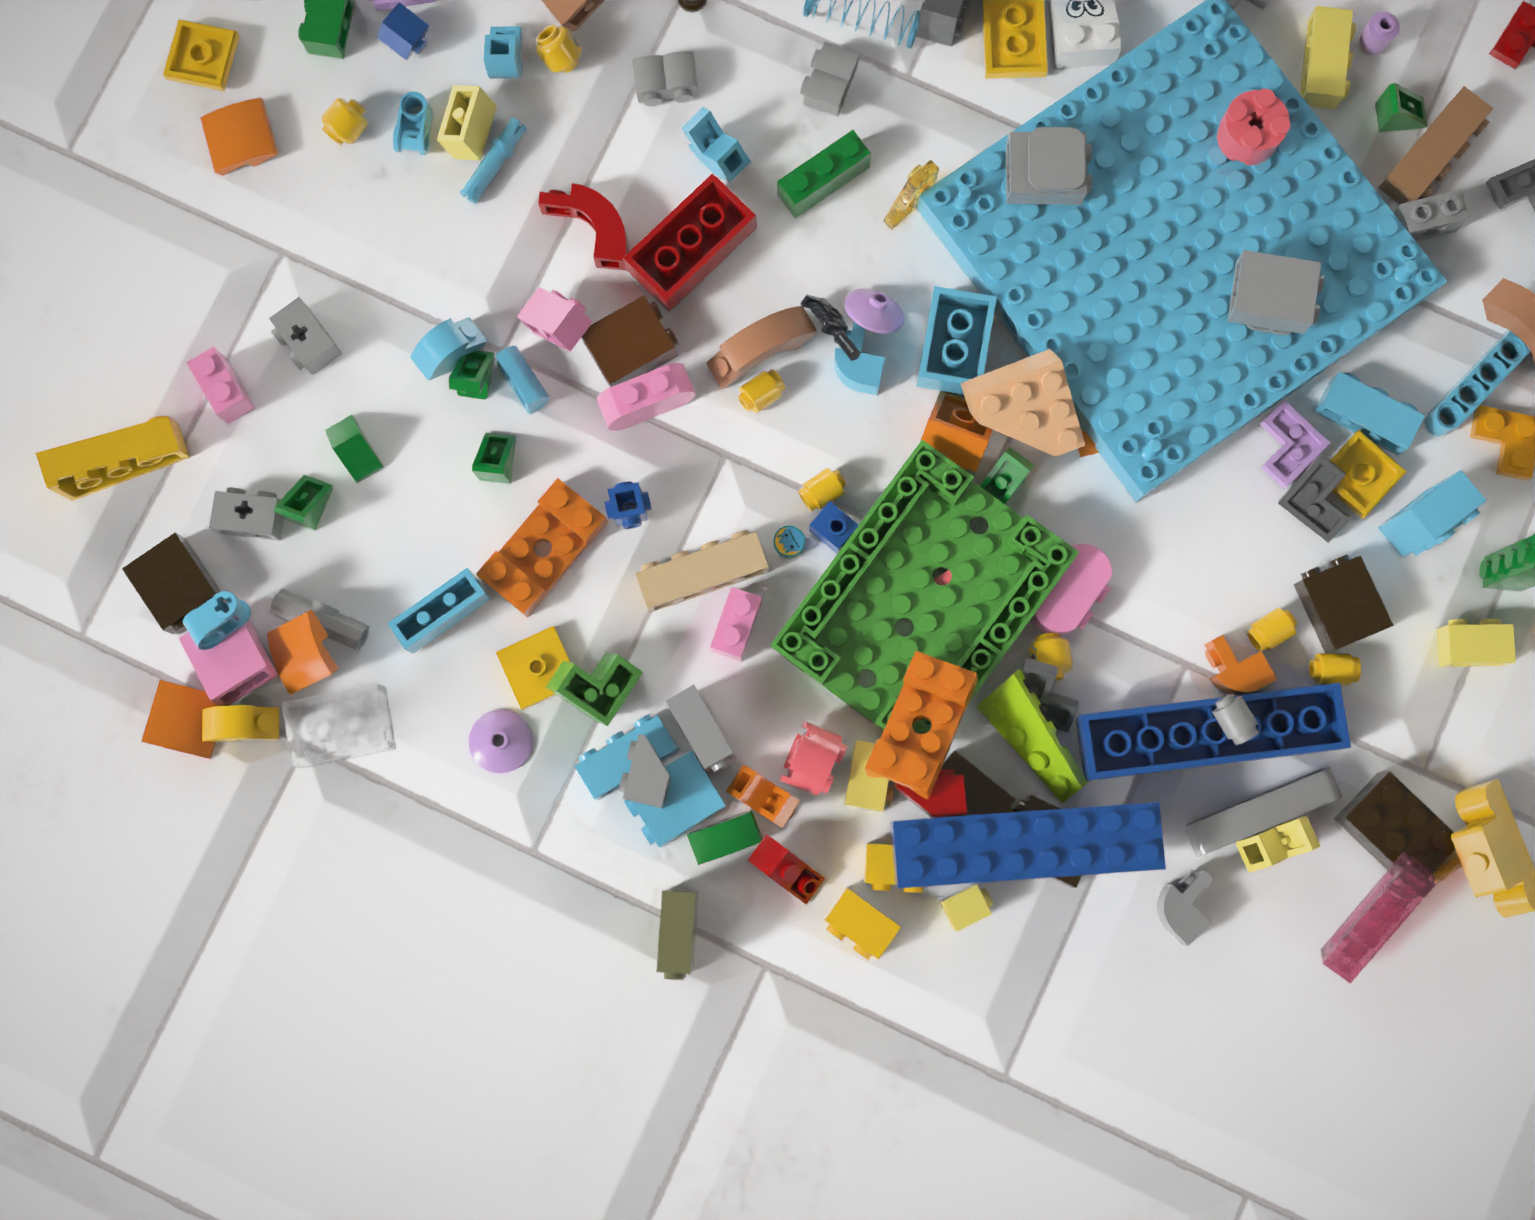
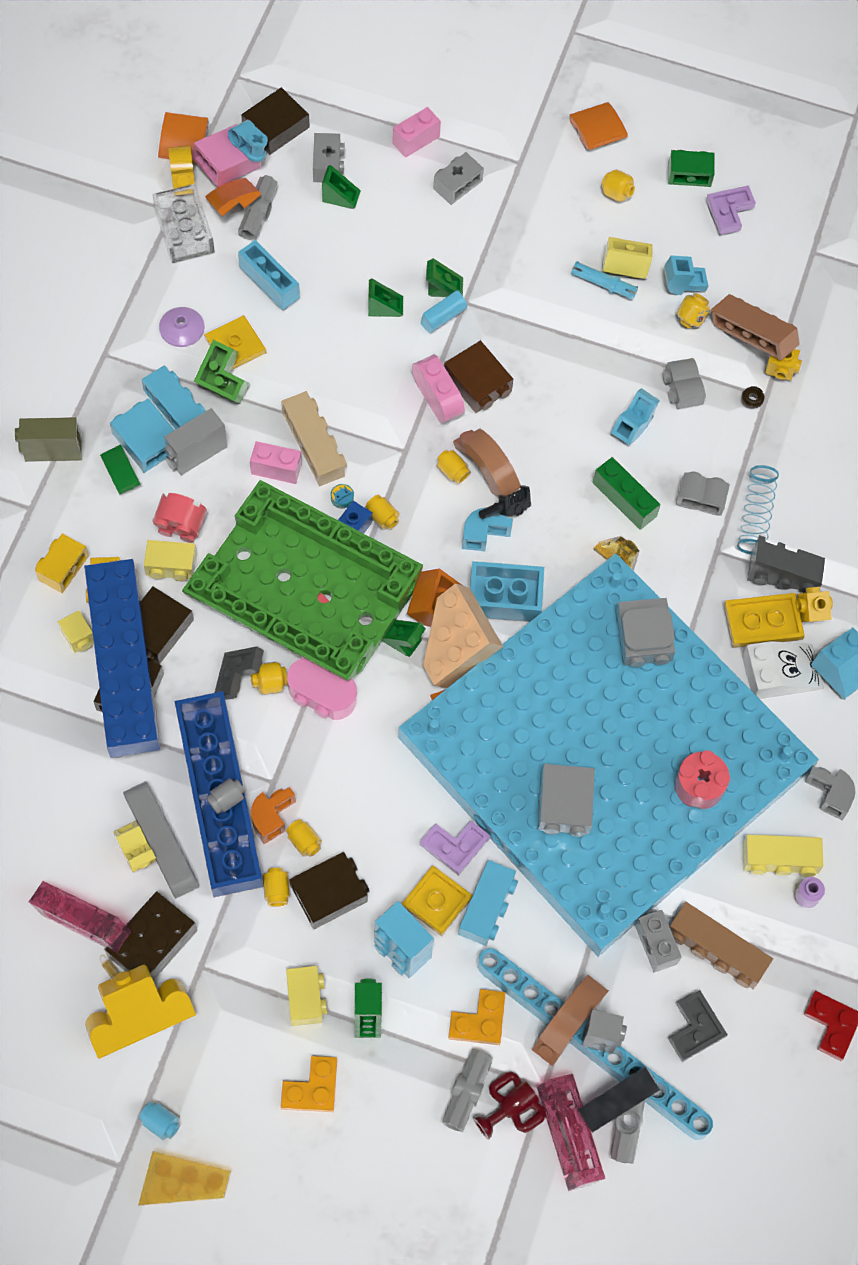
camera: 75 degrees right, 15 degrees down
yellow wedge [35,416,190,501] -> none
yellow plate [163,19,240,92] -> none
green slope [325,414,384,483] -> none
blue brick [377,2,429,61] -> none
medium azure piece [393,91,433,156] -> none
medium azure brick [410,317,488,381] -> none
orange piece [476,478,608,618] -> none
bright pink brick [516,287,593,352] -> none
red arch [538,183,629,271] -> none
blue brick [604,481,652,529] -> none
light grey slope [619,734,671,809] -> none
red brick [623,173,757,312] -> none
orange brick [726,764,800,828] -> none
red slope [747,834,825,904] -> none
lavender dish [844,289,904,334] -> none
orange piece [865,651,978,799] -> none
red slope [895,769,967,818] -> none
lime wing [976,668,1088,804] -> none
light grey brick [1157,870,1214,946] -> none
dark grey plate [1278,453,1350,543] -> none
green slope [1375,83,1427,132] -> none

